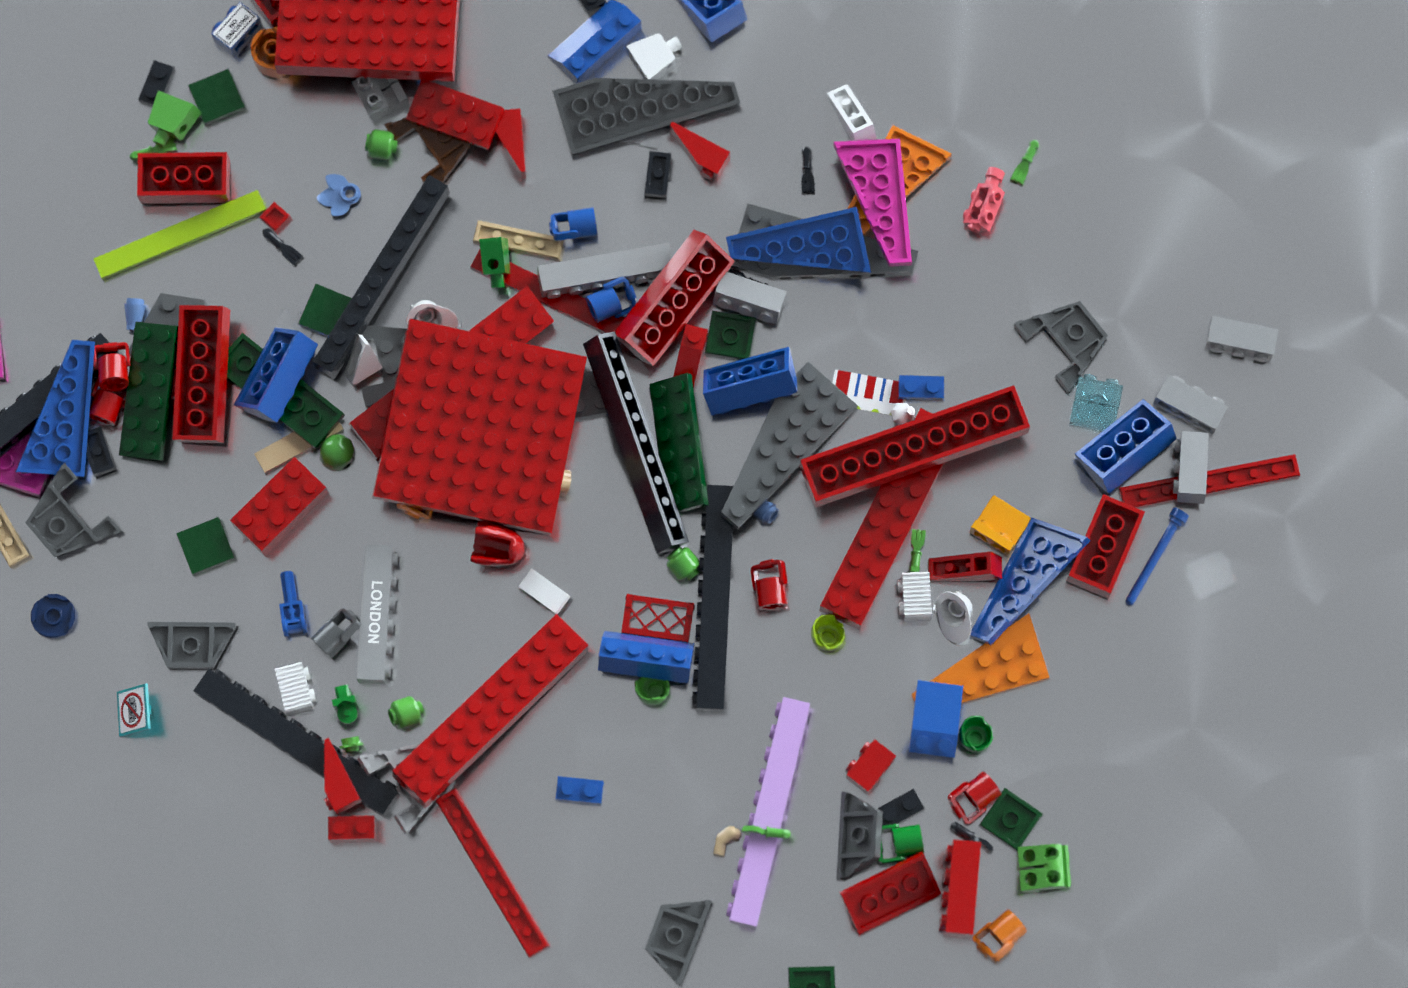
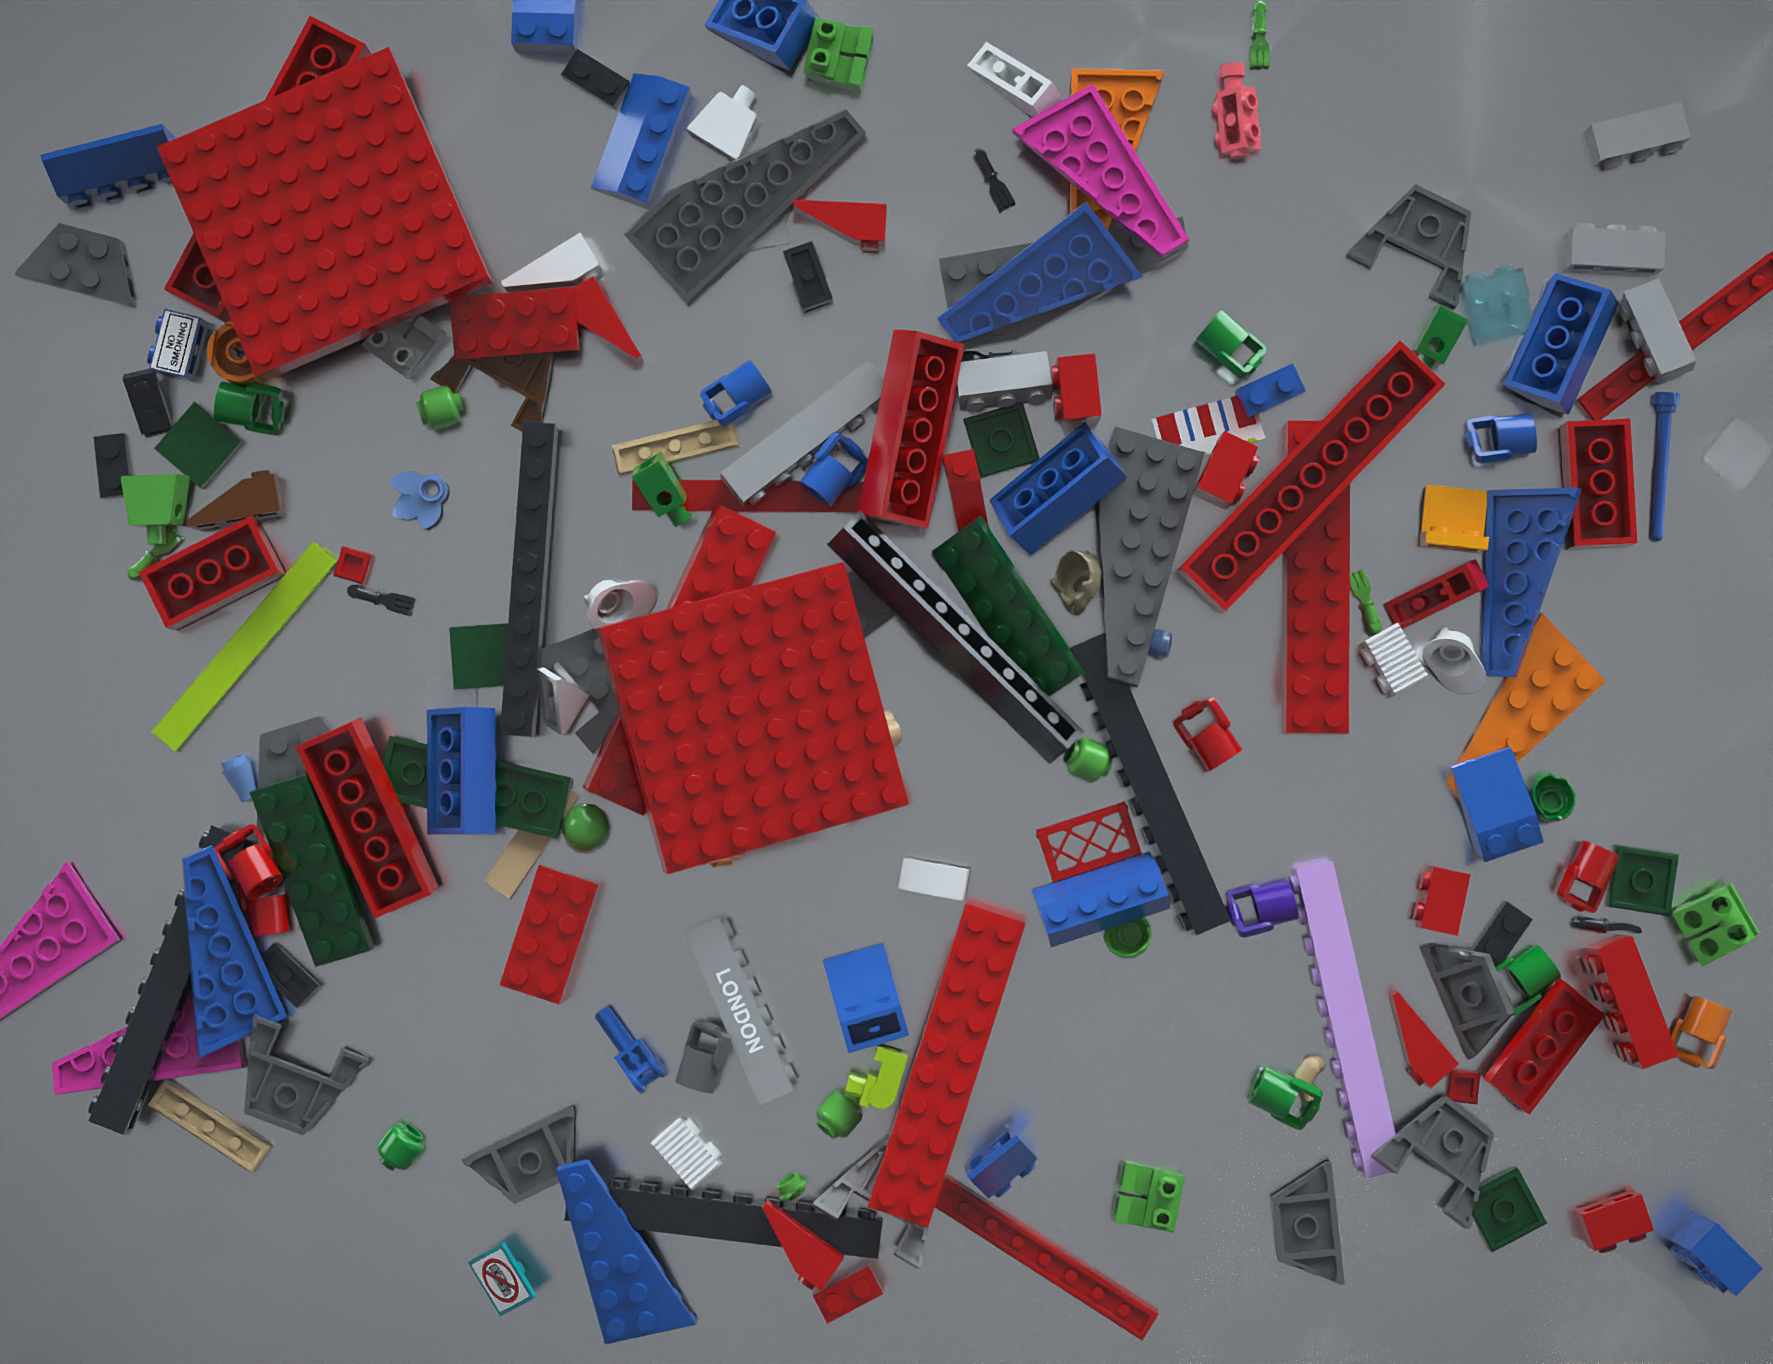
camera: 25 degrees left, 10 degrees up
dark blue tile [31,594,77,639] -> none
dark green tile [176,517,235,576] -> none
green hips [332,685,359,724] -> none
red hair [470,521,525,566] -> none
blue plate [555,776,604,805] -> none
bright green piece [741,825,791,839] -> none
lime hair [811,614,845,651] -> none
white piece [890,402,915,425] -> none
none -> black plate [123,368,173,435]
none -> reddish brown slope [186,470,286,530]
none -> green piece [214,382,284,435]
none -> green head [377,1123,424,1171]
none -> white slope [501,233,602,292]
none -> blue wing [556,1159,697,1344]
none -> bright green hips [803,17,874,93]
none -> blue slope [823,943,909,1053]
none -> lime hips [844,1043,908,1109]
none -> blue slope [964,1127,1038,1199]
none -> red brick [1050,353,1102,428]
none -> dark tan hair [1050,550,1103,615]
none -> bright green hips [1112,1160,1185,1233]
none -> red brick [1193,431,1260,510]
none -> green piece [1196,309,1267,379]
none -> dark purple piece [1226,880,1299,938]
none -> green piece [1248,1066,1323,1130]
none -> dark grey wing [1371,1096,1494,1229]
none -> red slope [1388,990,1459,1088]
none -> green torso [1413,305,1468,370]
none -> red tile [1445,1070,1481,1105]
none -> blue piece [1465,413,1537,463]

